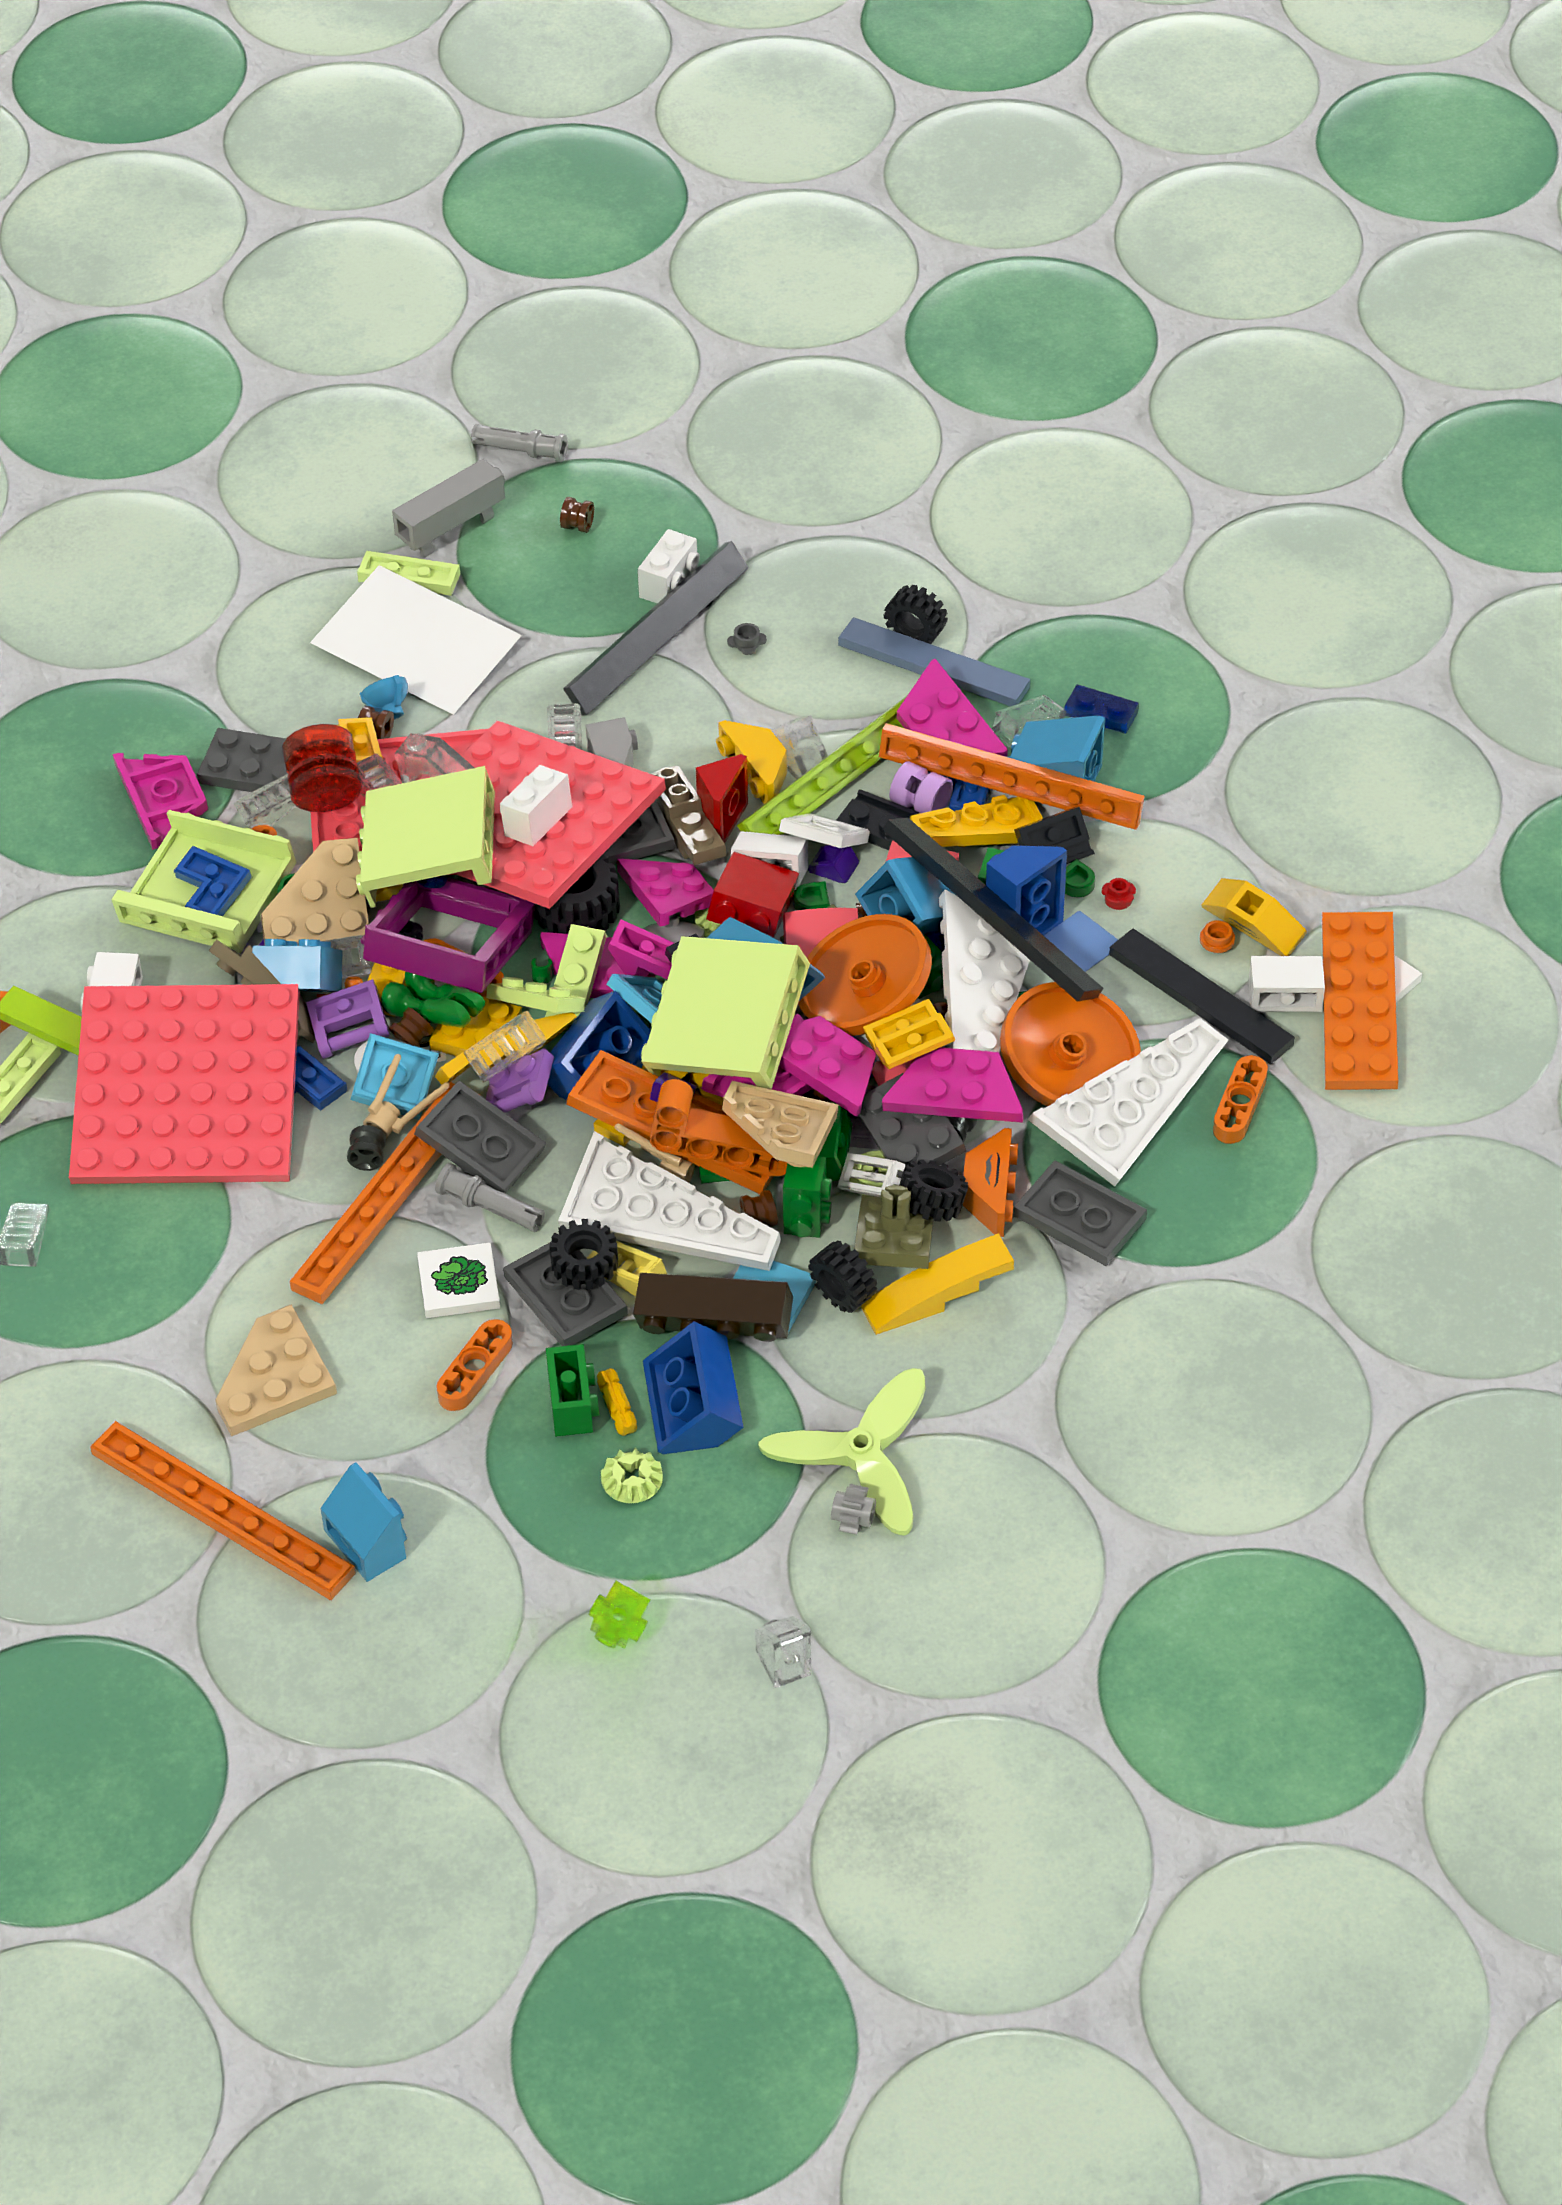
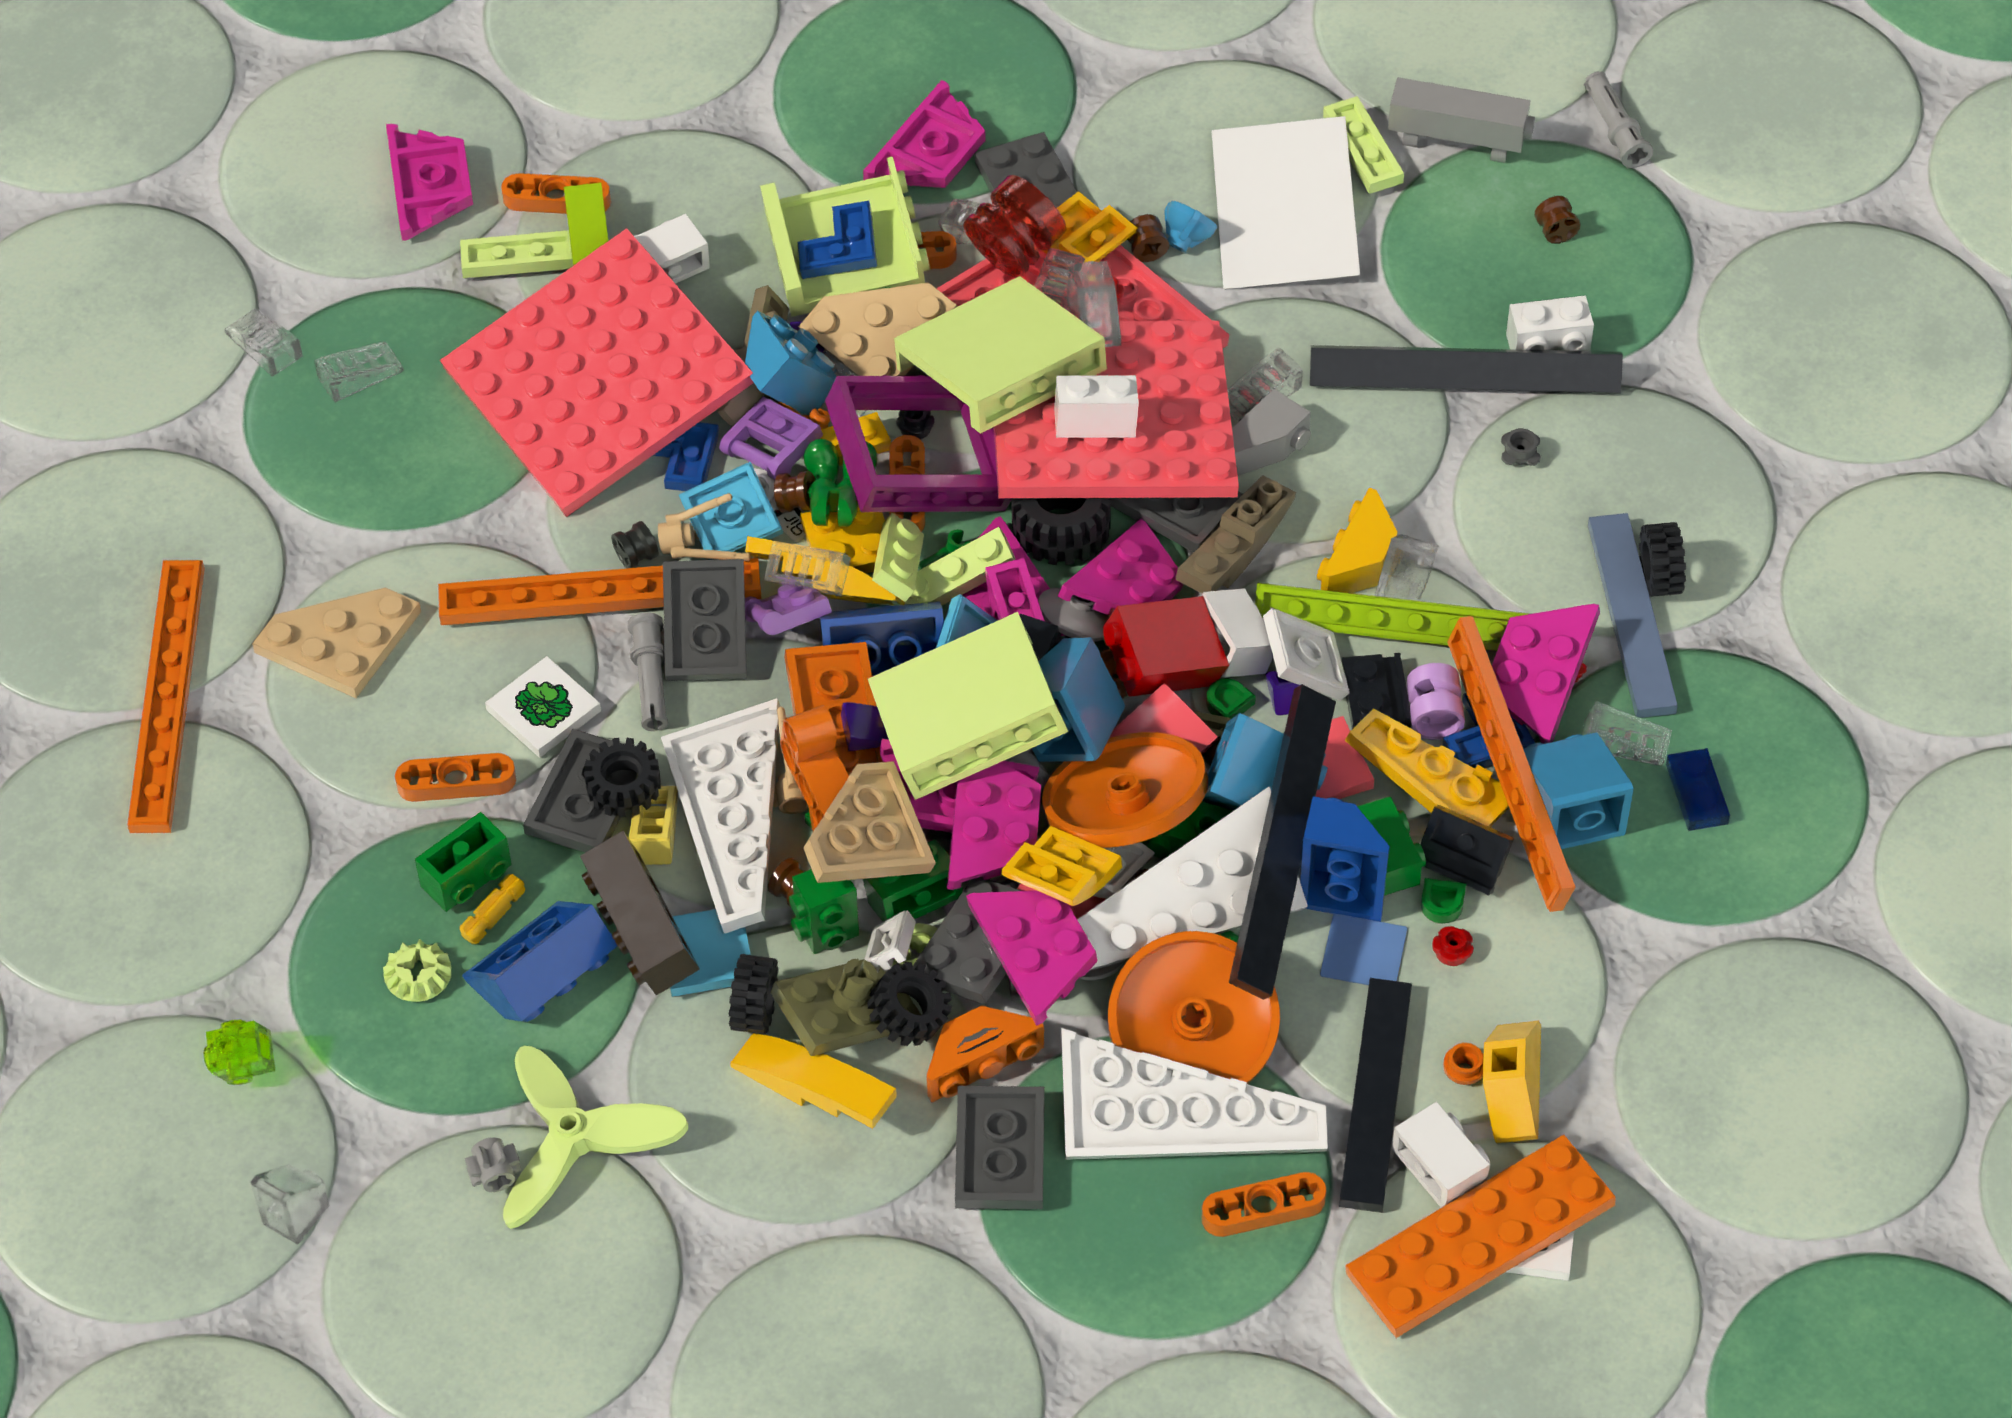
camera: 55 degrees right, 5 degrees up
dark azure slope [320,1462,407,1582] -> none
red slope [696,754,748,843] -> none

